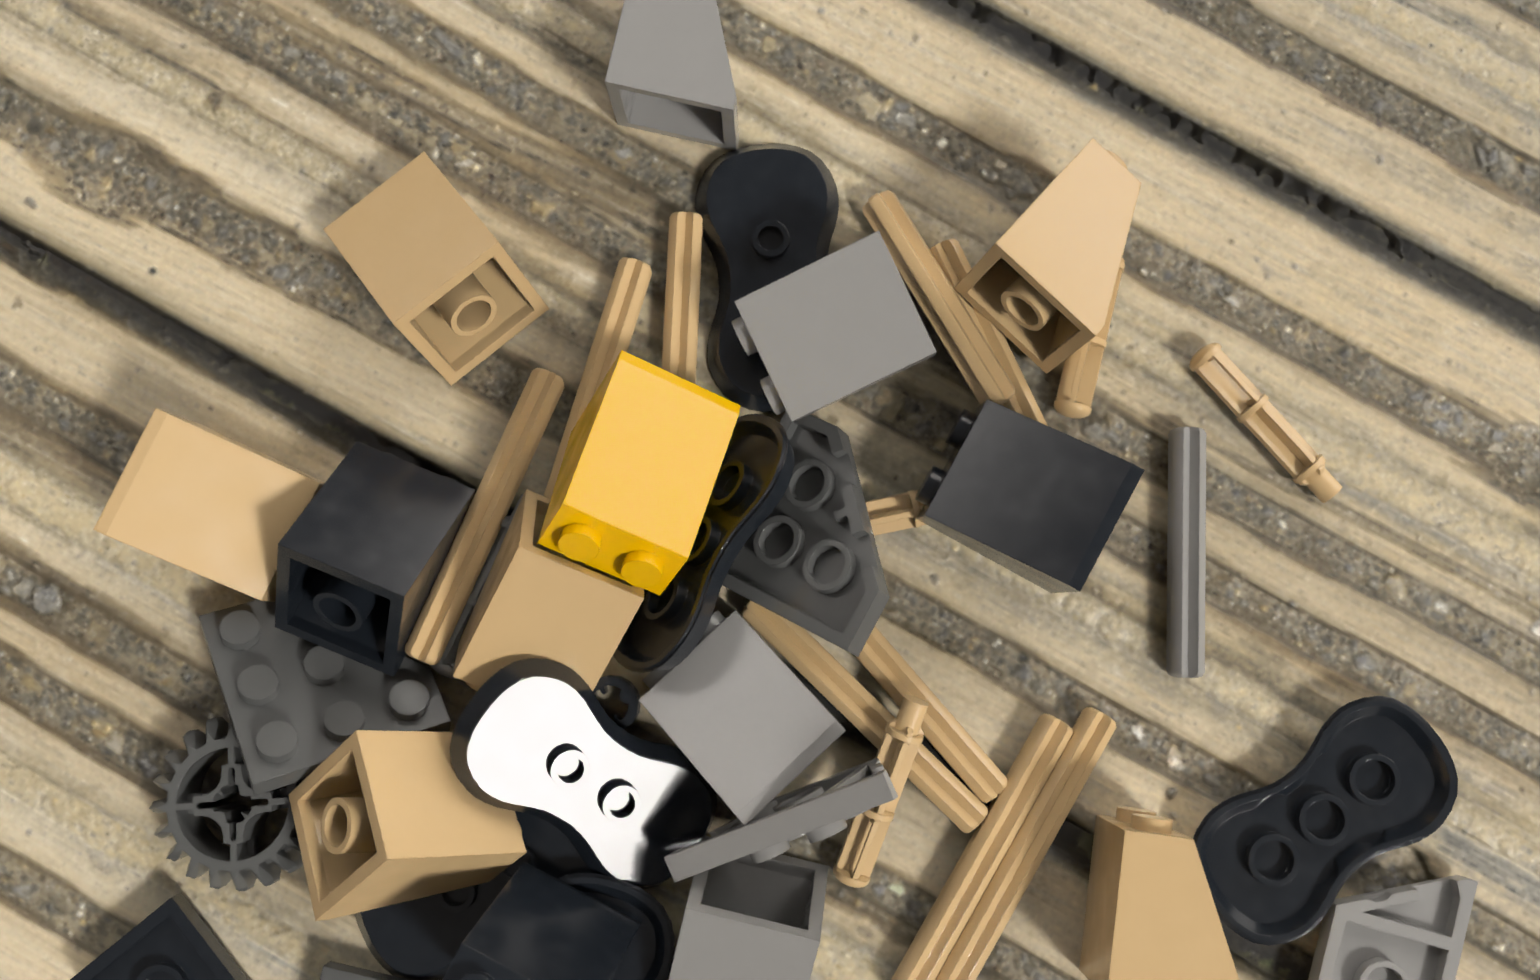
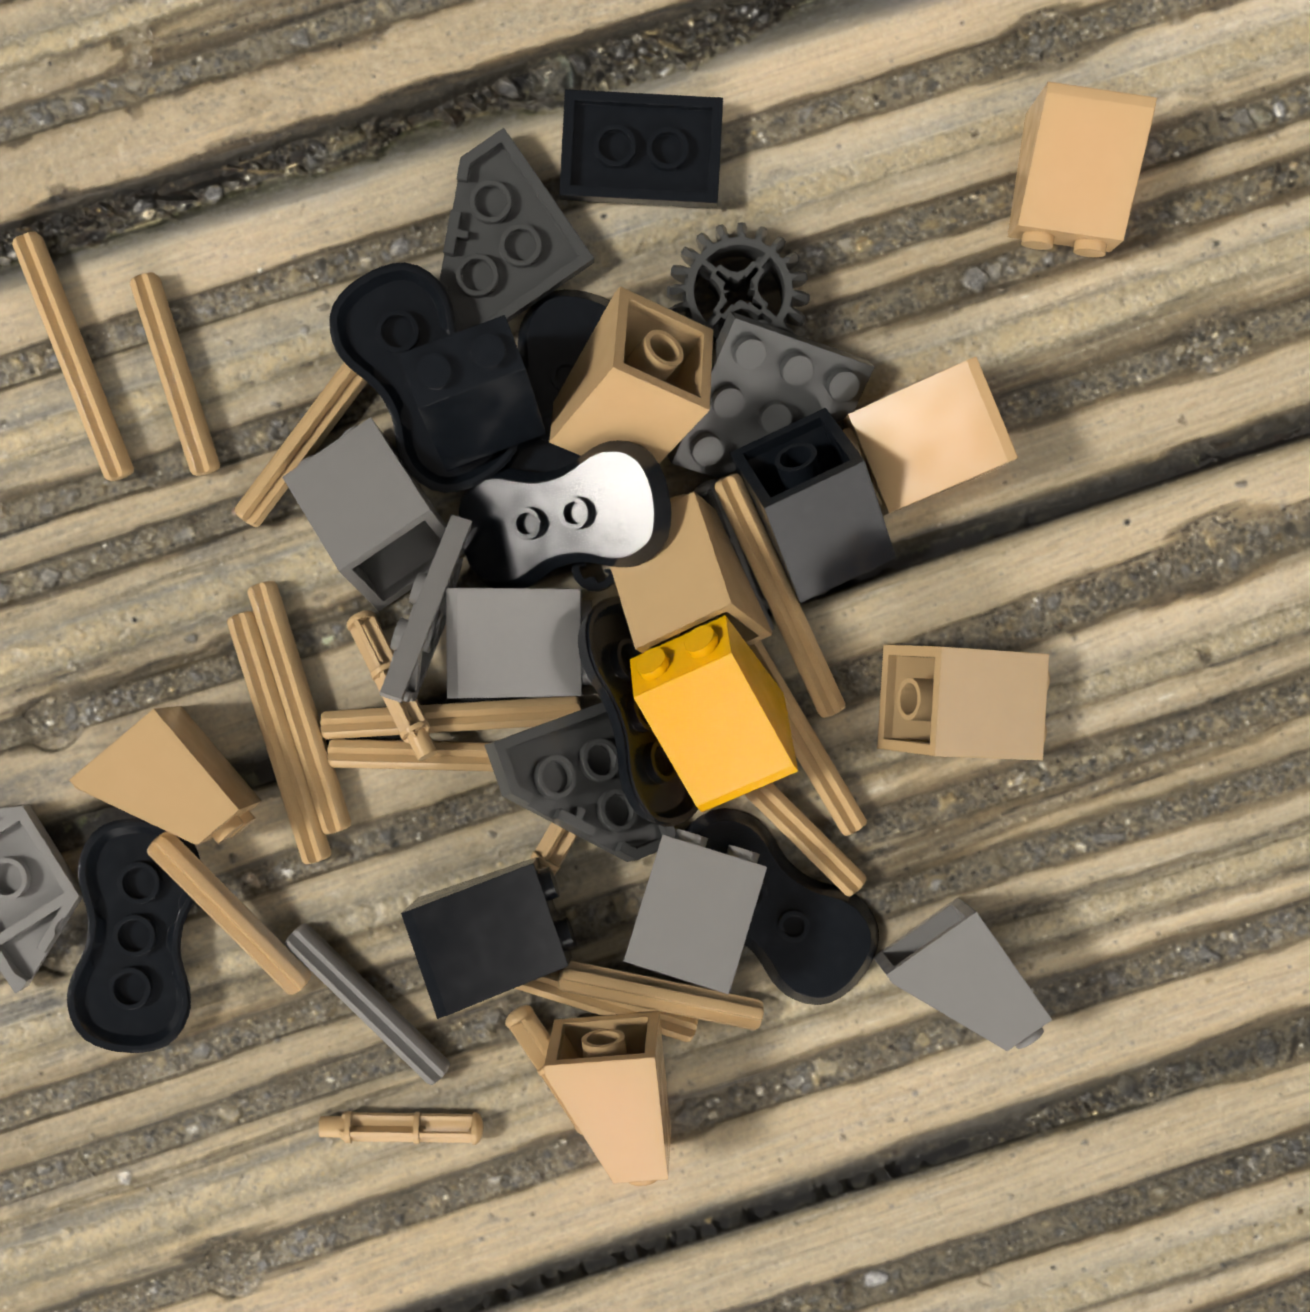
camera: 130 degrees right, 5 degrees up
none -> tan axle [147,831,312,995]

